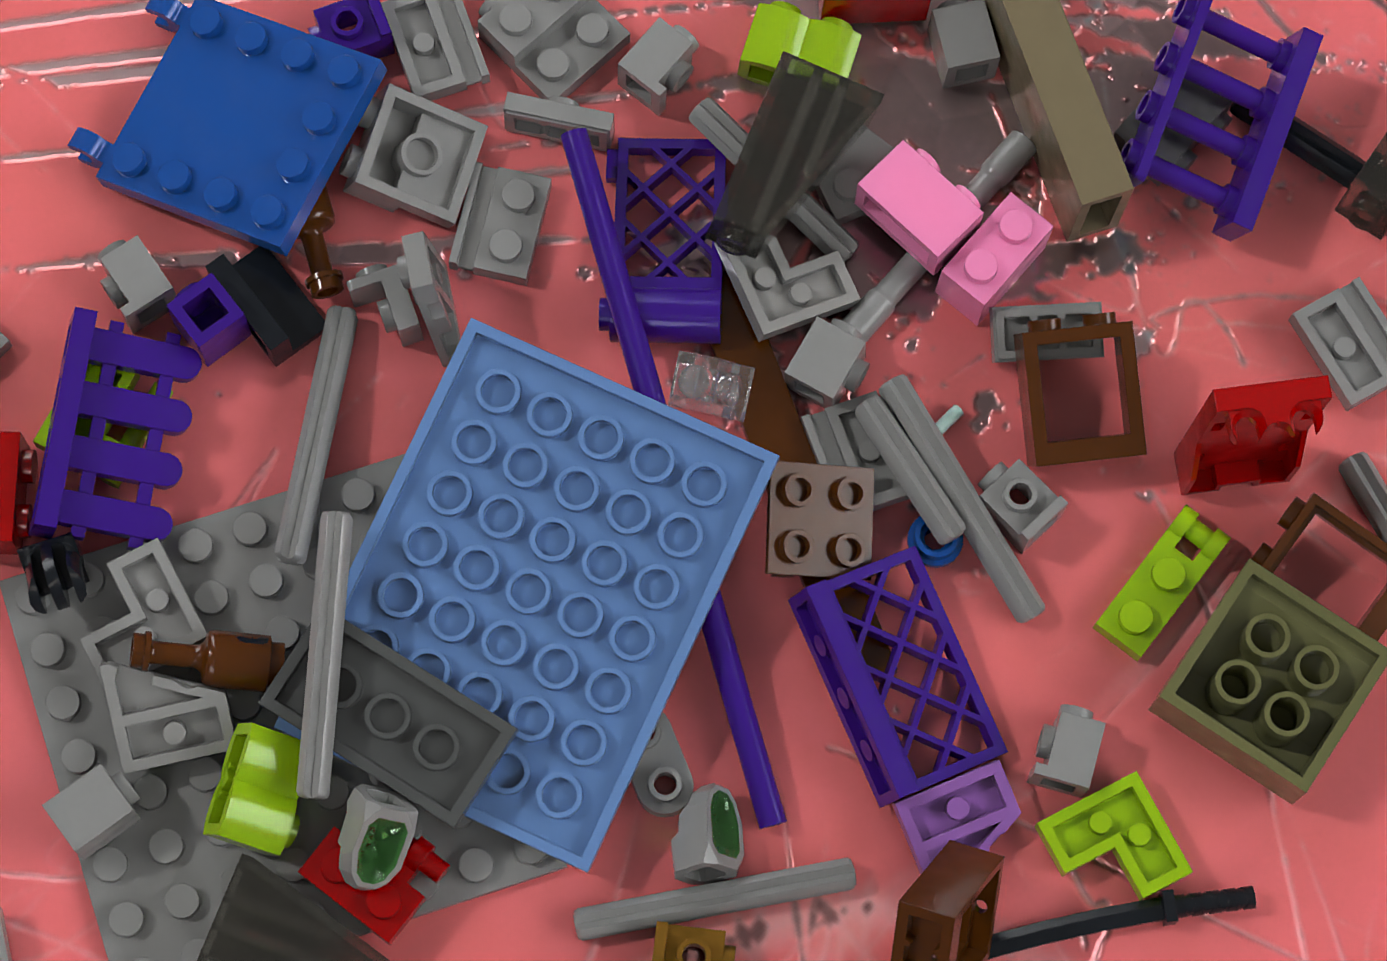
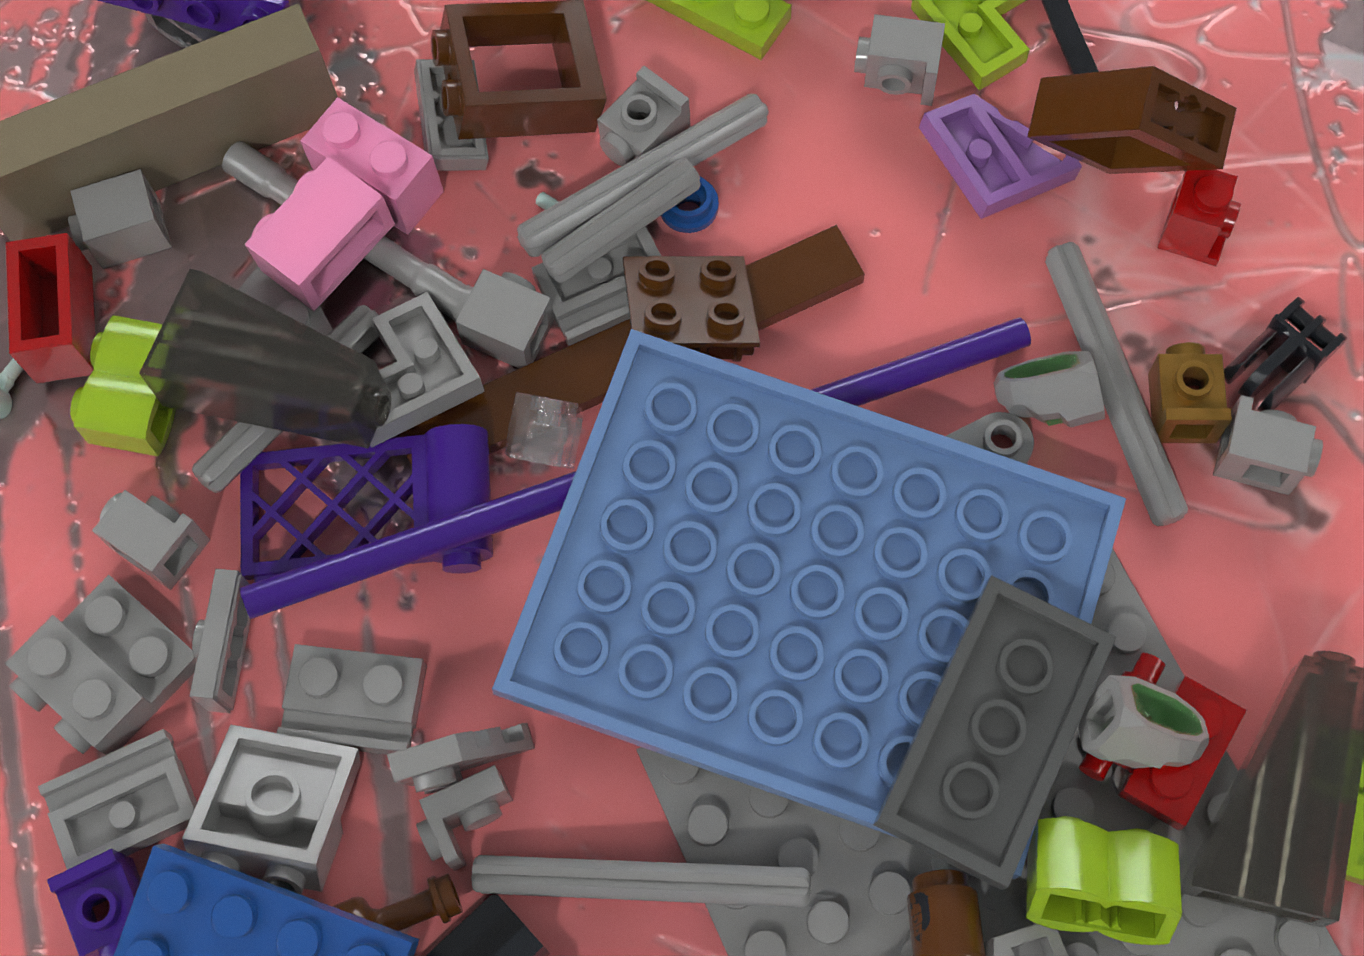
camera: 85 degrees left, 5 degrees down
light grey axle [296,510,353,800] -> none
dark purple fence [788,546,1008,808] -> none

